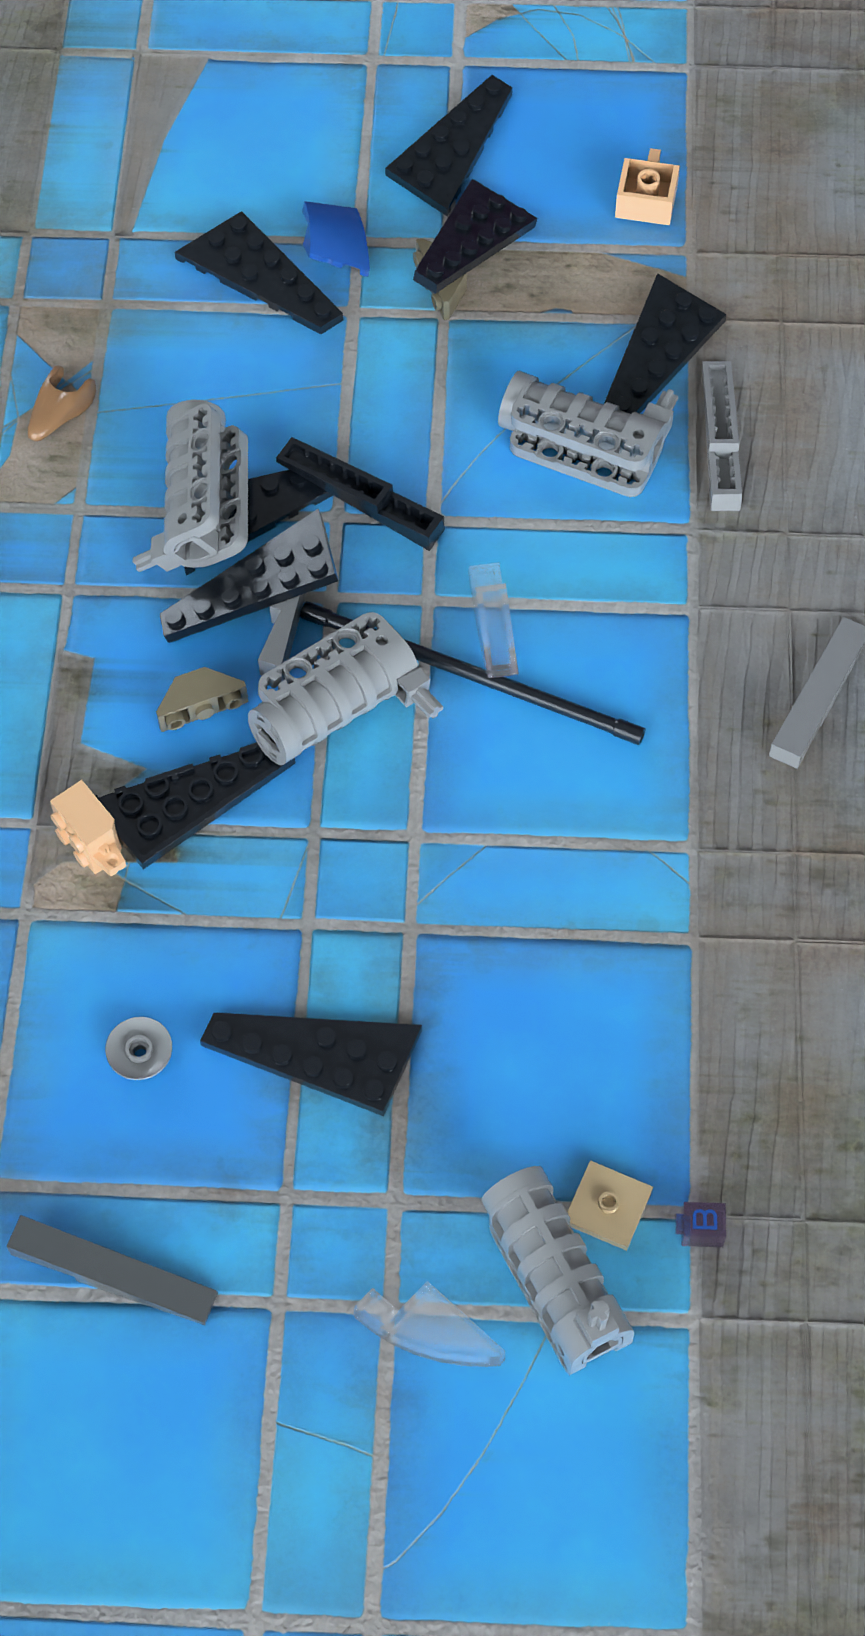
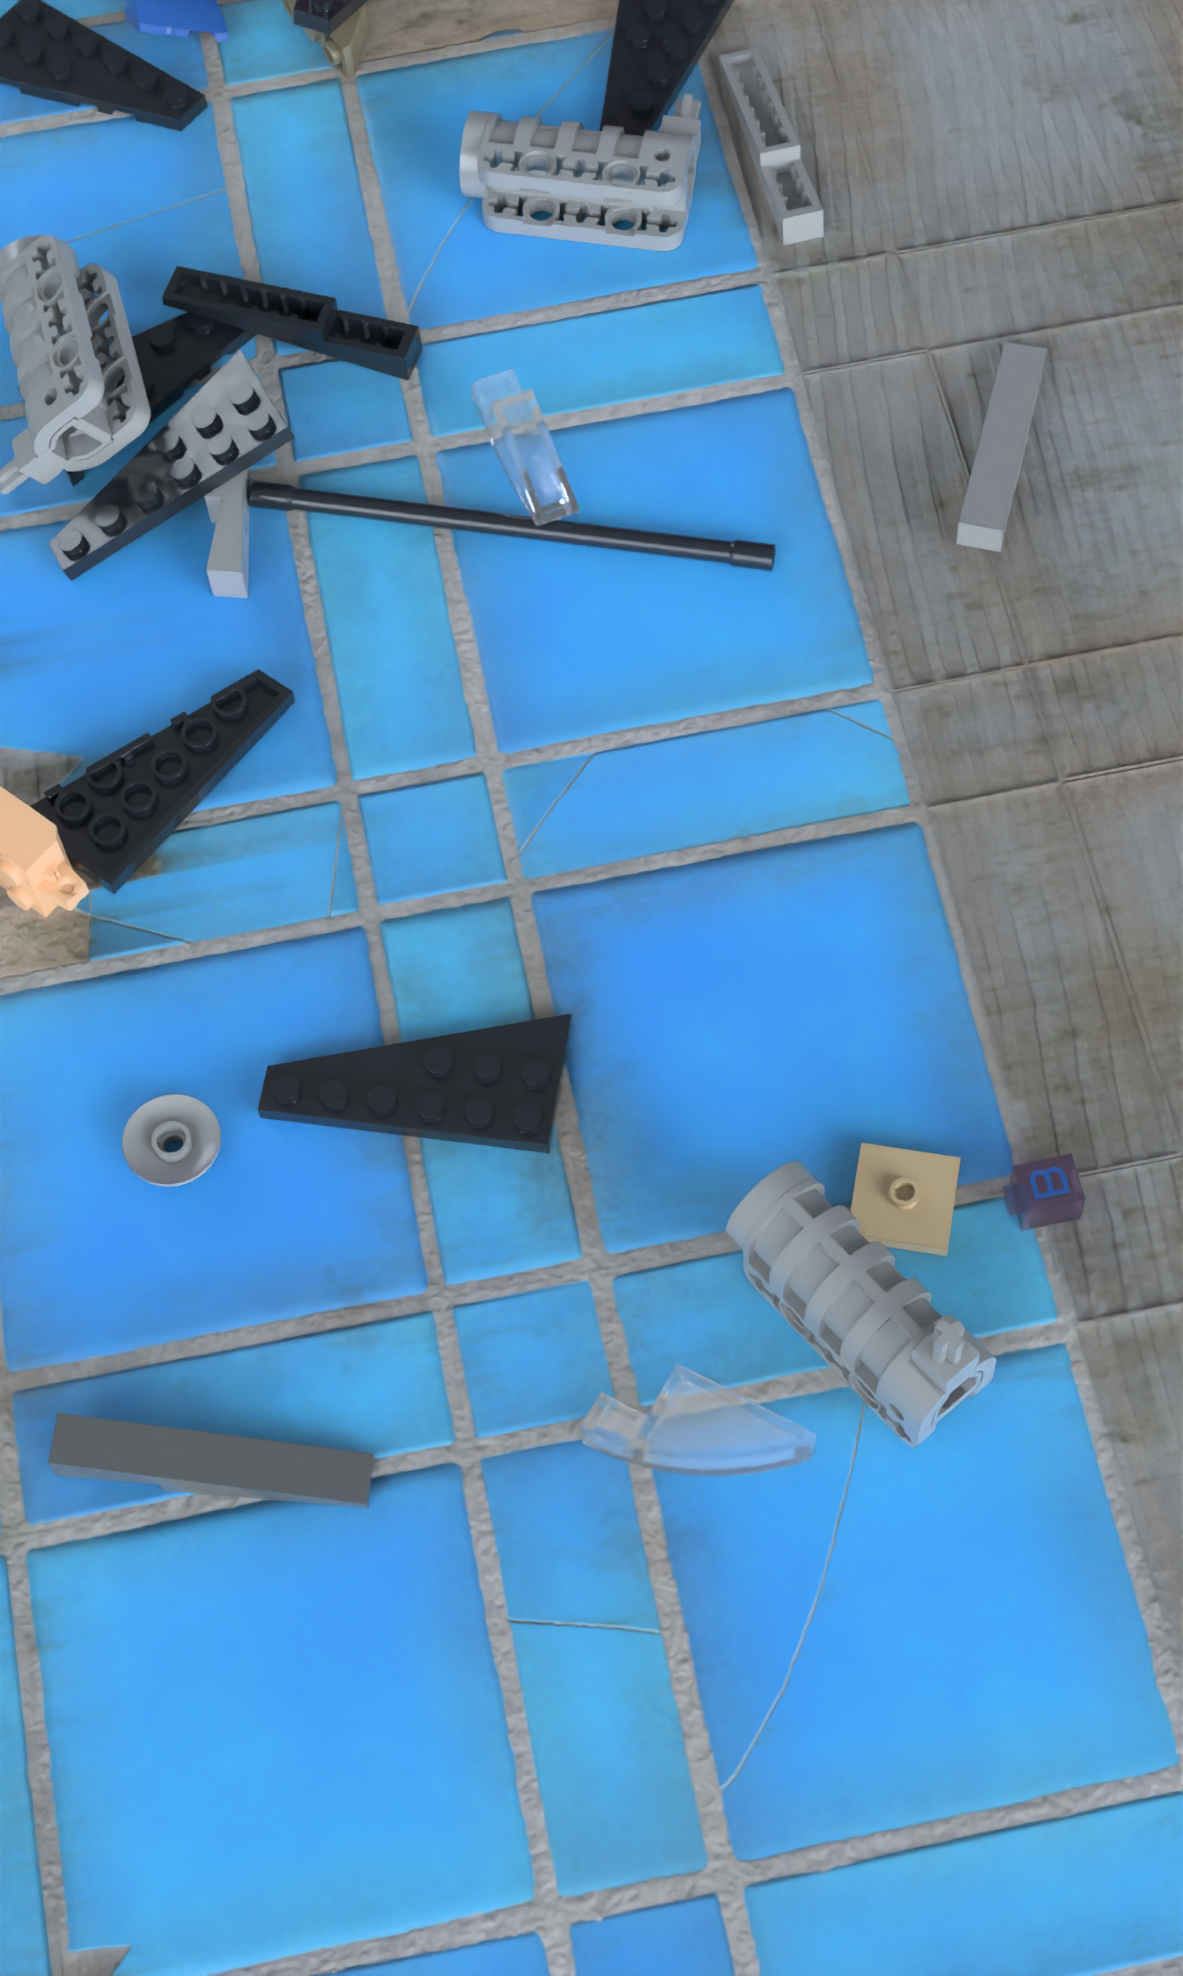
camera: 10 degrees left, 0 degrees up
dark tan slope [156,667,249,732] -> none
light grey piece [248,612,443,765] -> none

